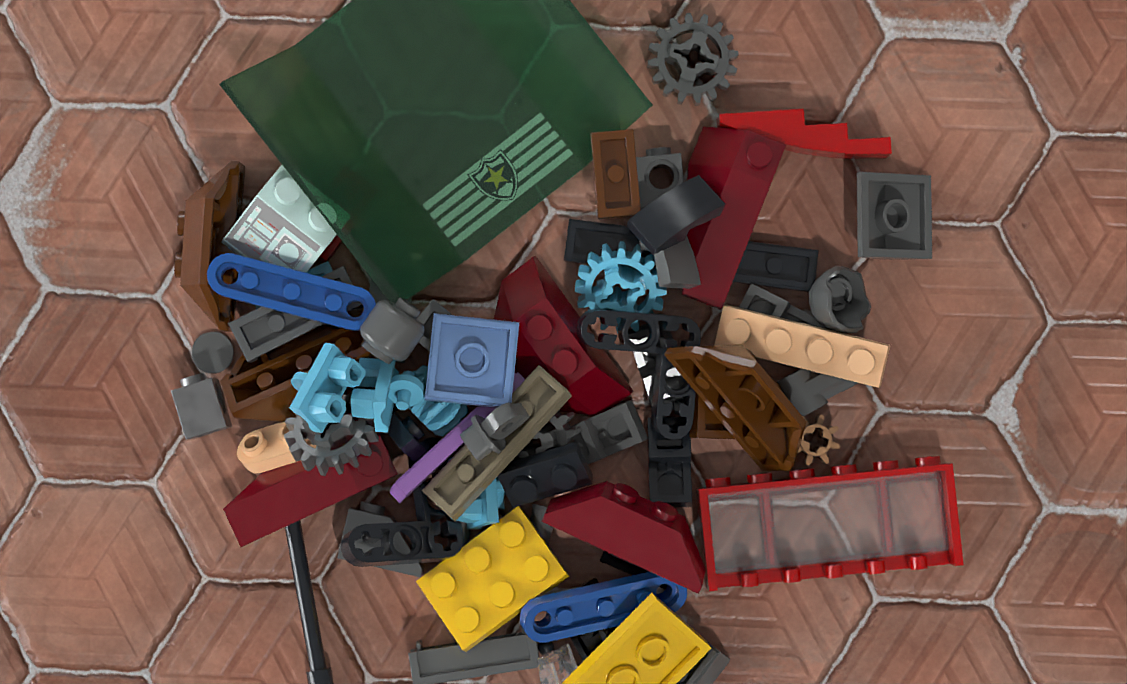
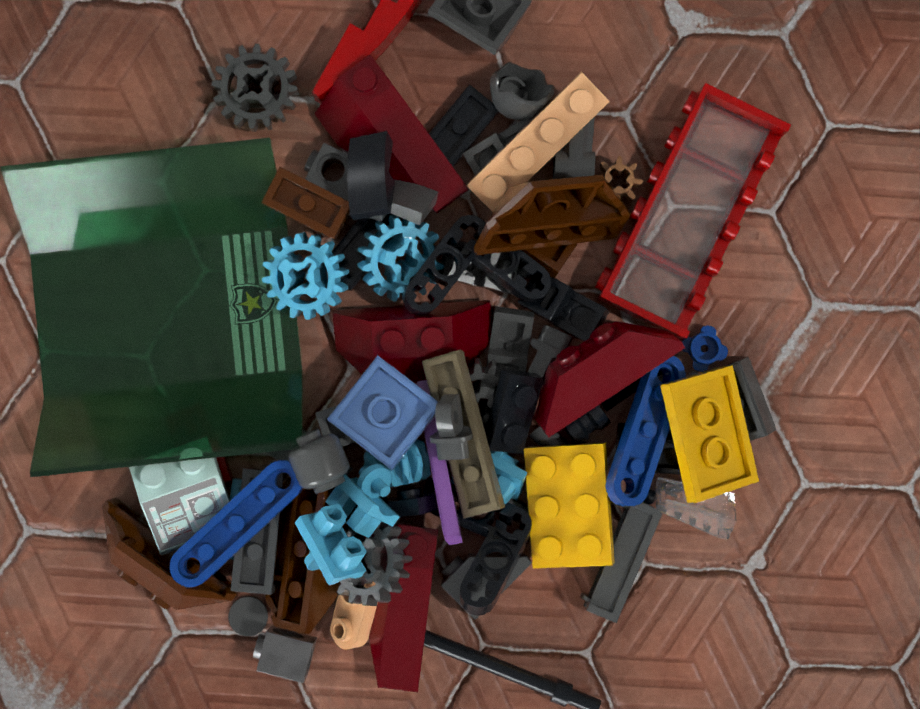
camera: 55 degrees left, 0 degrees up
none -> medium azure gear [262,232,349,320]
none -> dark grey piece [528,325,572,386]
none -> black wheel [564,405,611,444]
none -> blue plate [682,325,728,372]

